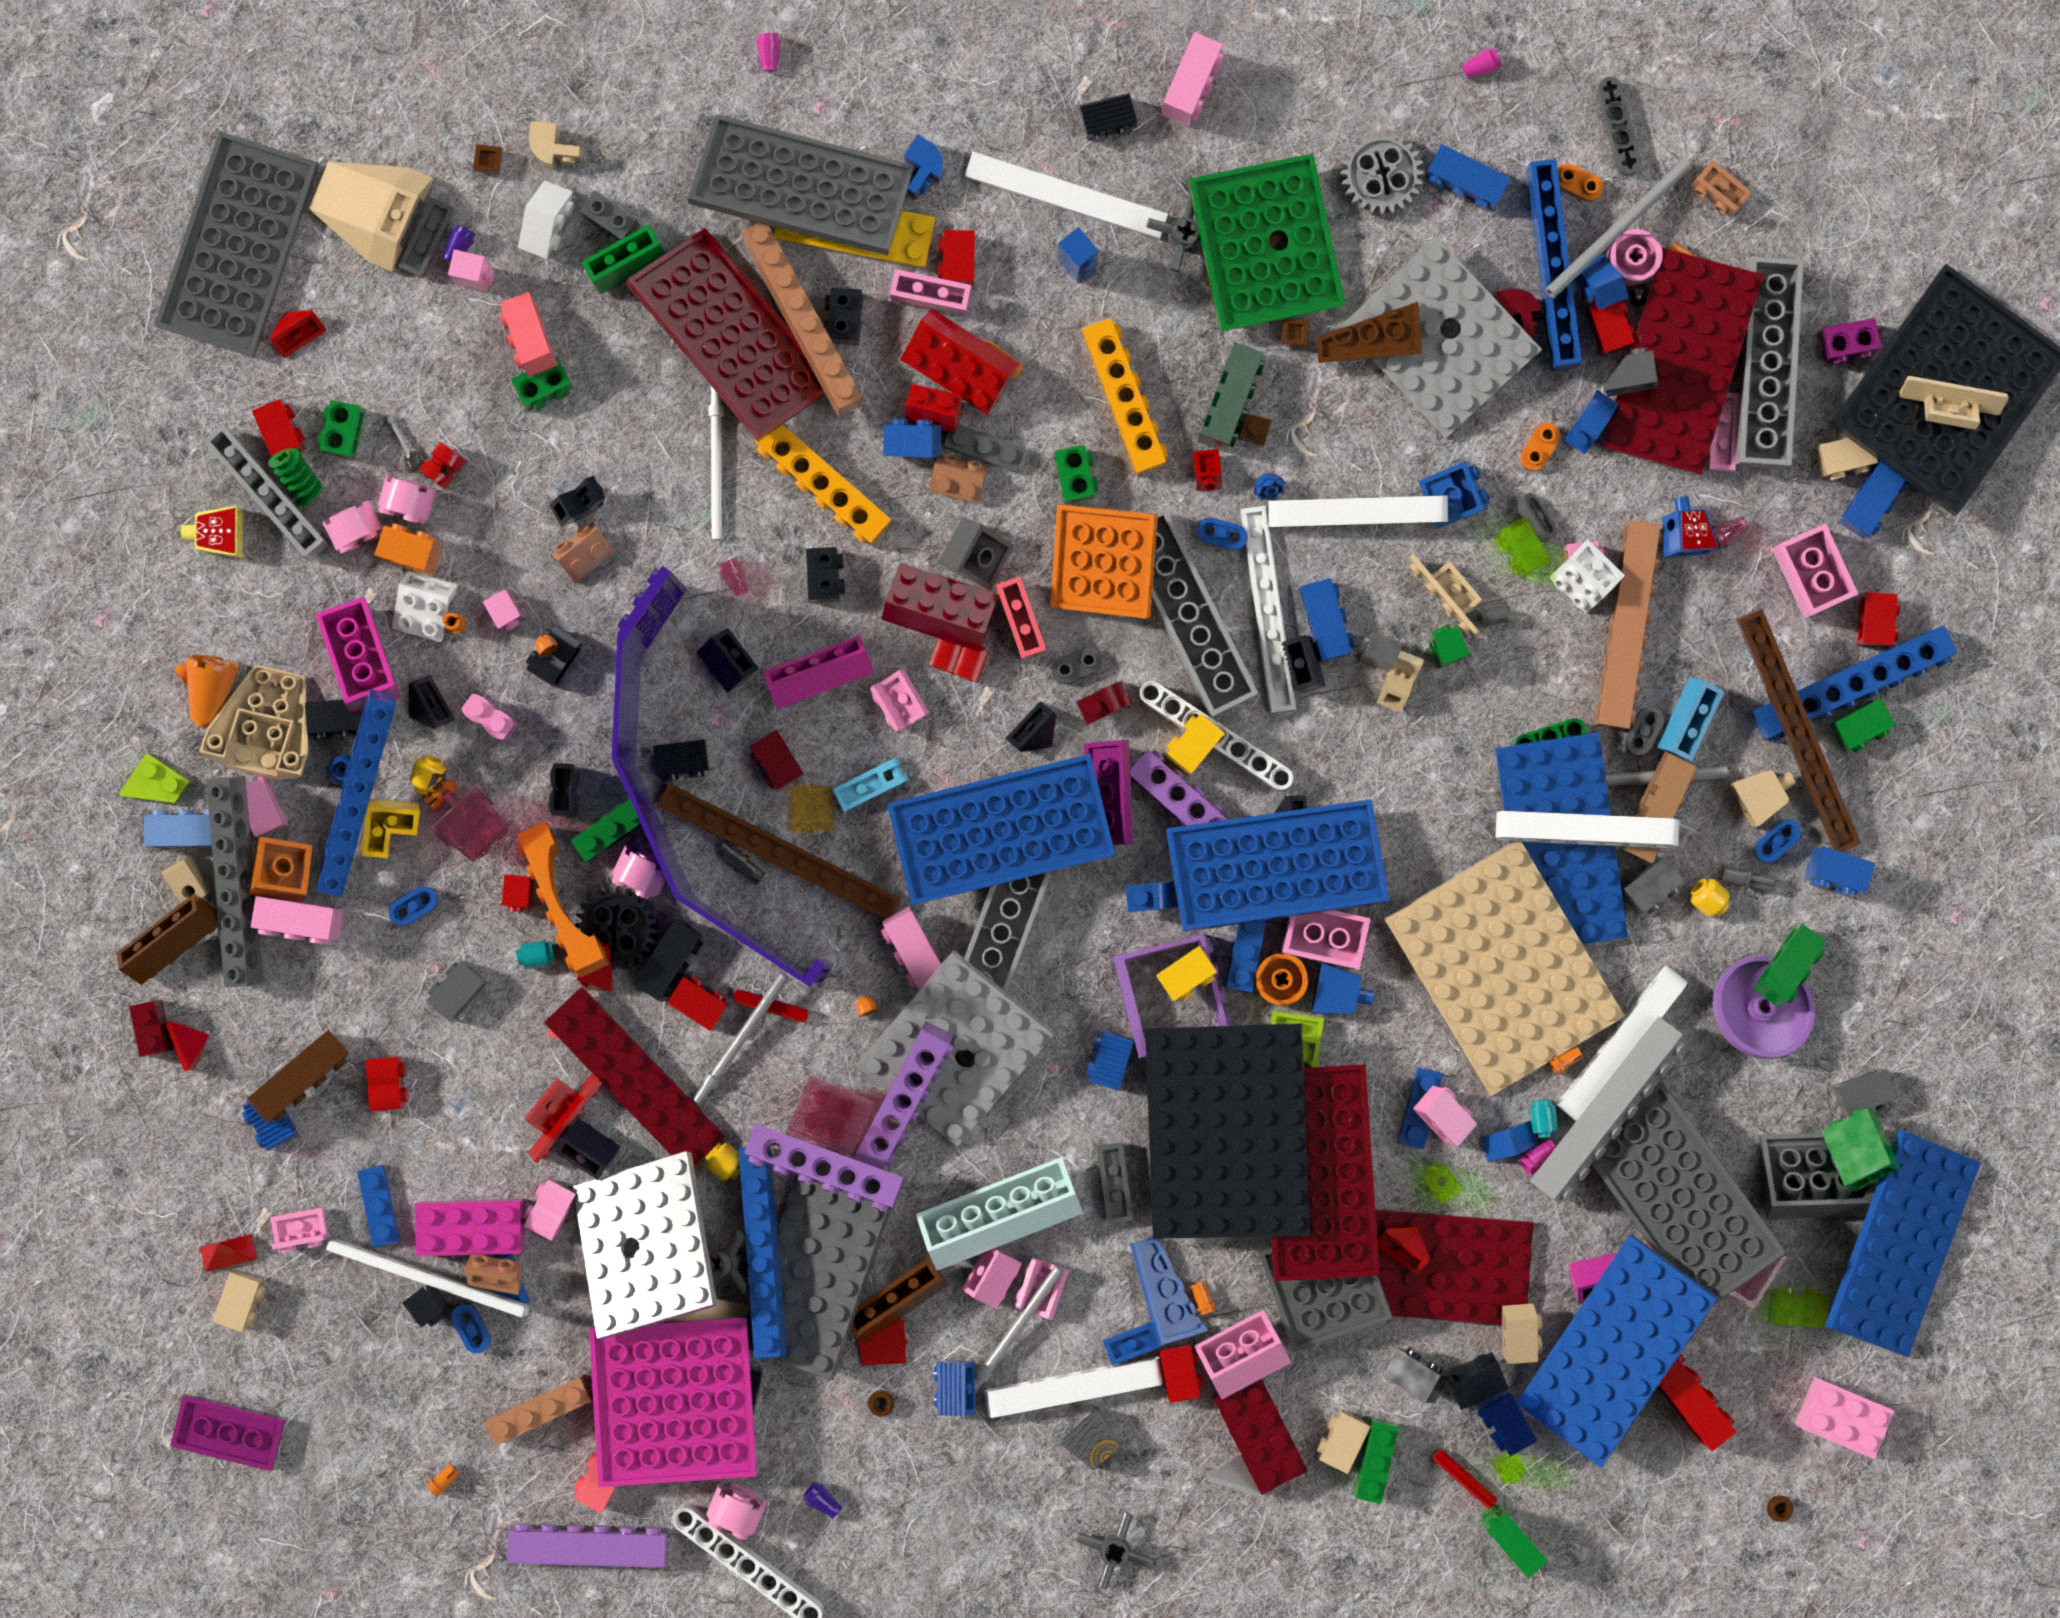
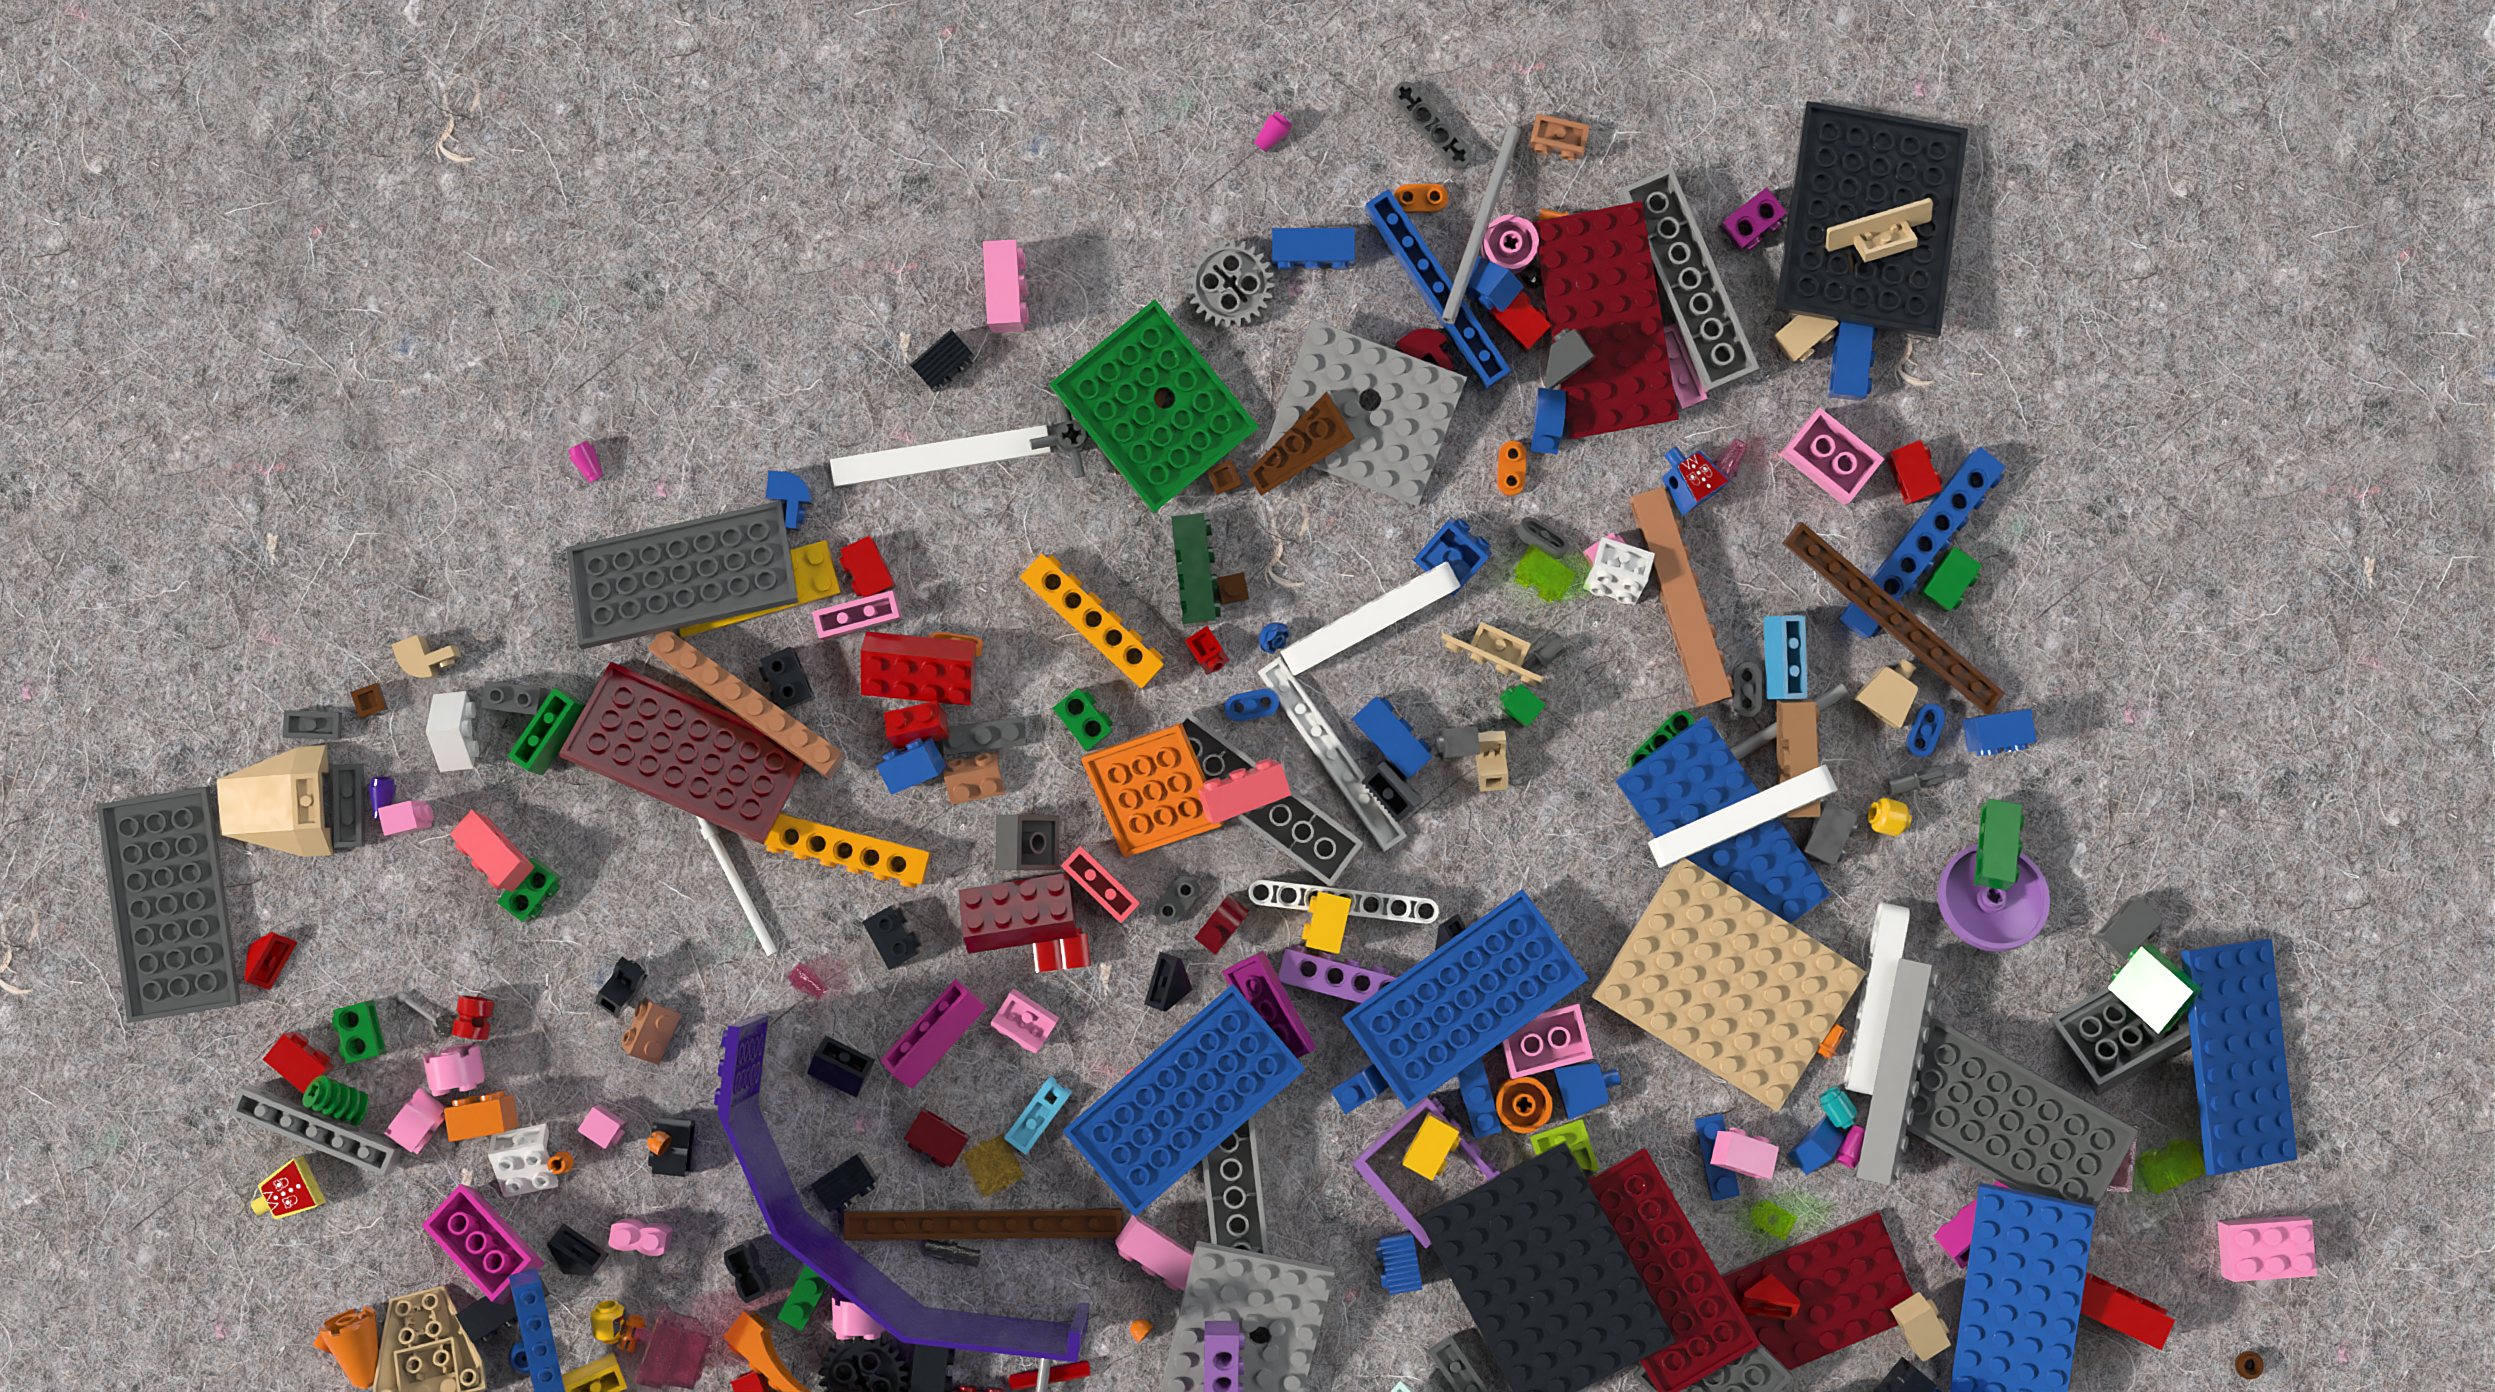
camera: 25 degrees left, 0 degrees up
blue brick [1058,227,1099,283] -> none
none -> dark grey plate [282,710,342,740]
none -> coral brick [1197,759,1291,824]

